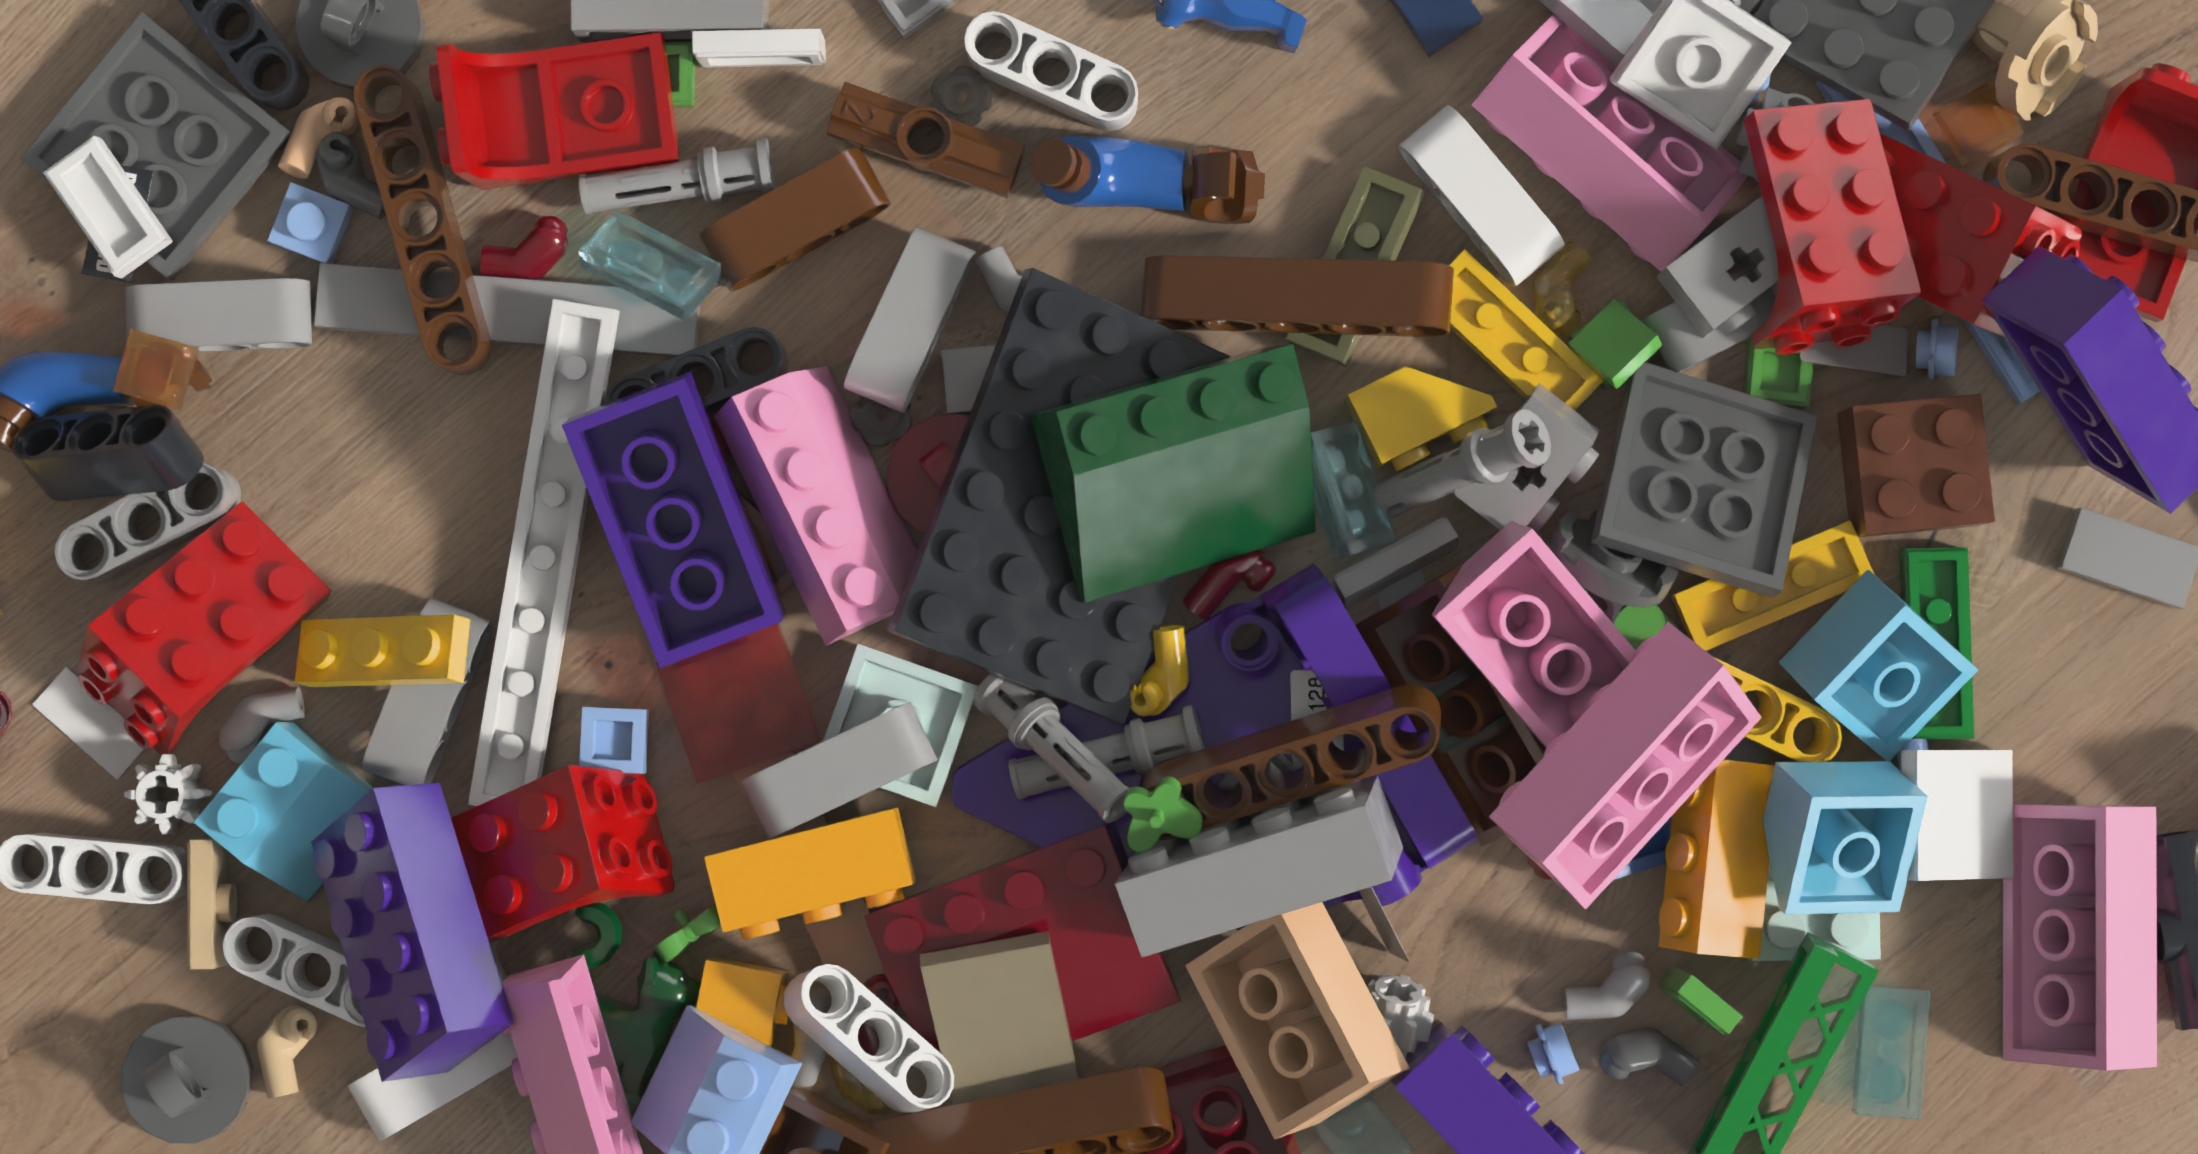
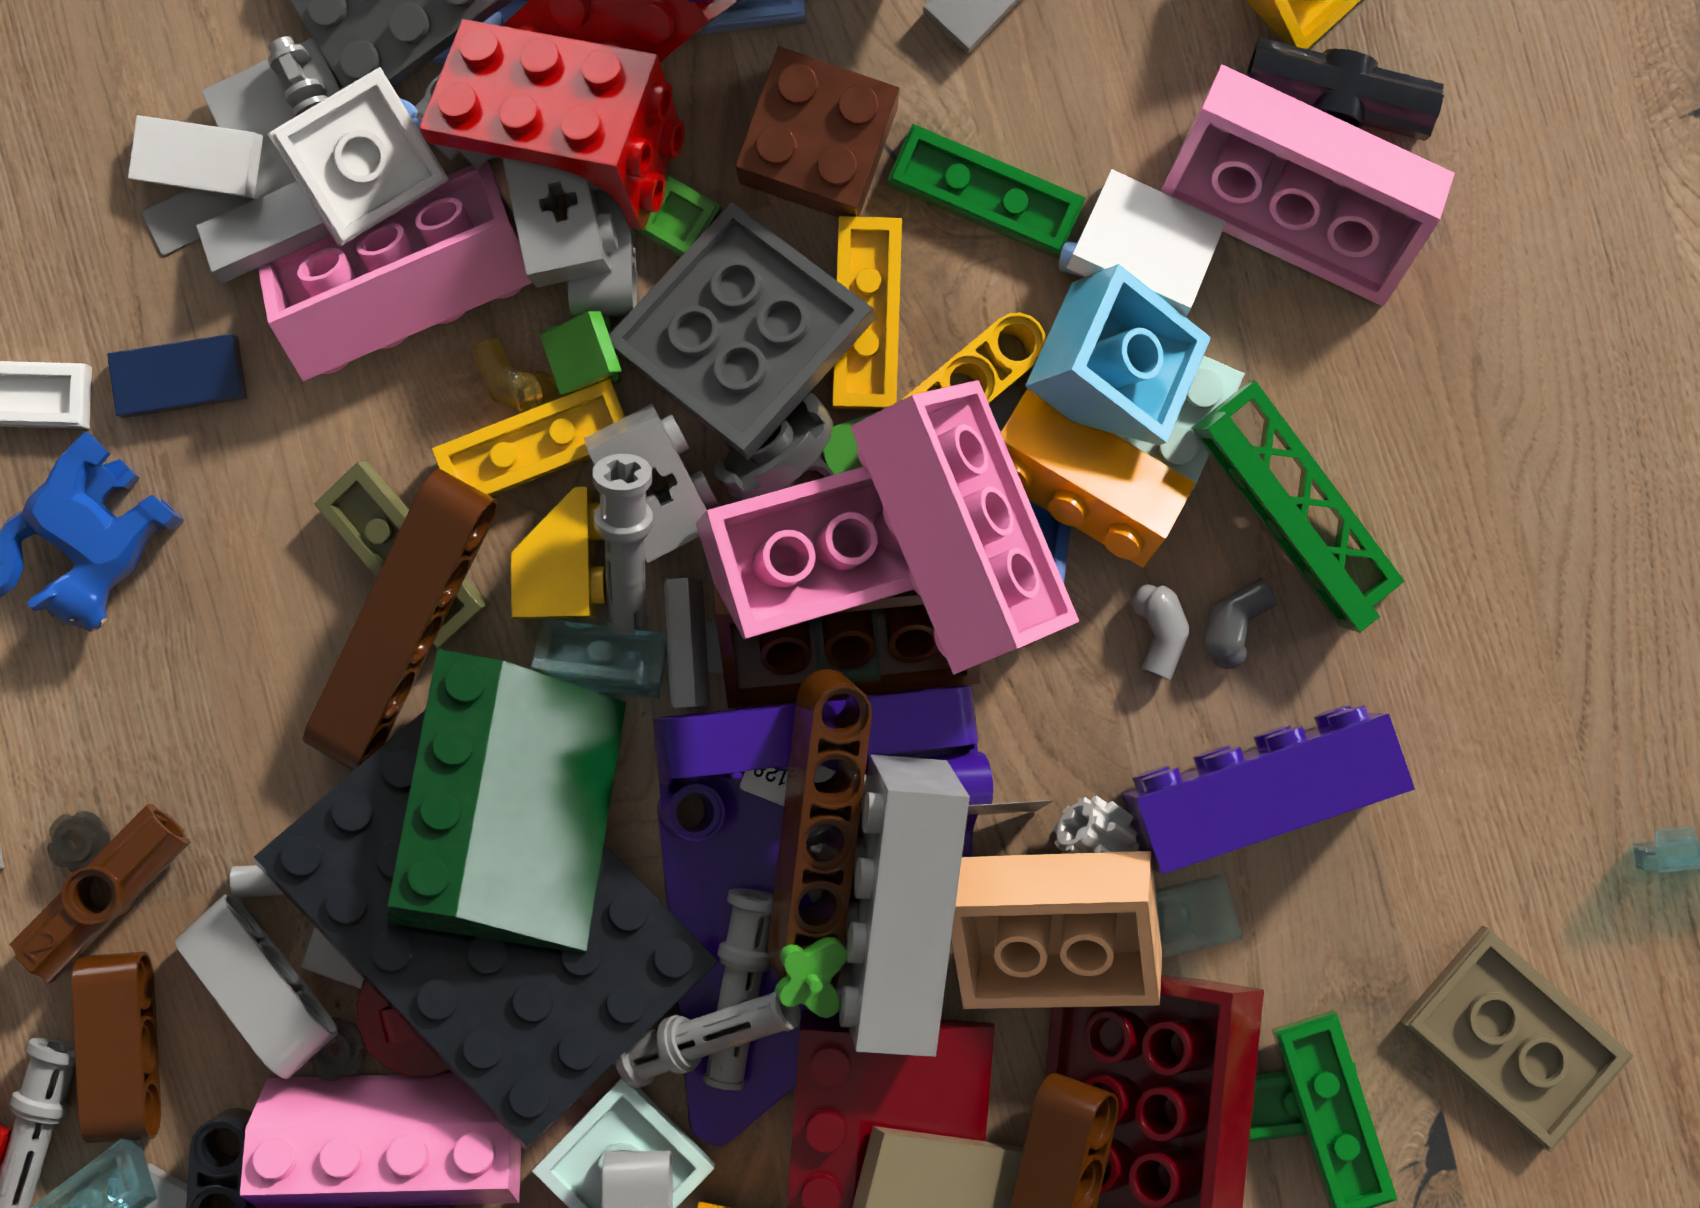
camera: 70 degrees left, 0 degrees up
white beam [964,11,1138,131] -> none
piece [1030,136,1265,224] -> none
yellow arm [1130,625,1189,717] -> none
dark red arm [1183,549,1276,620] -> none
white beam [1398,105,1565,287] -> none
light blue plate [1527,1022,1580,1085] -> none
bright green tile [1658,966,1743,1035] -> none
medium azure slope [1778,570,1978,761] -> none
light grey sticker [1800,325,1908,377] -> none
clear light blue plate [1852,985,1930,1120] -> none
light blue plate [1916,318,1958,381] -> none

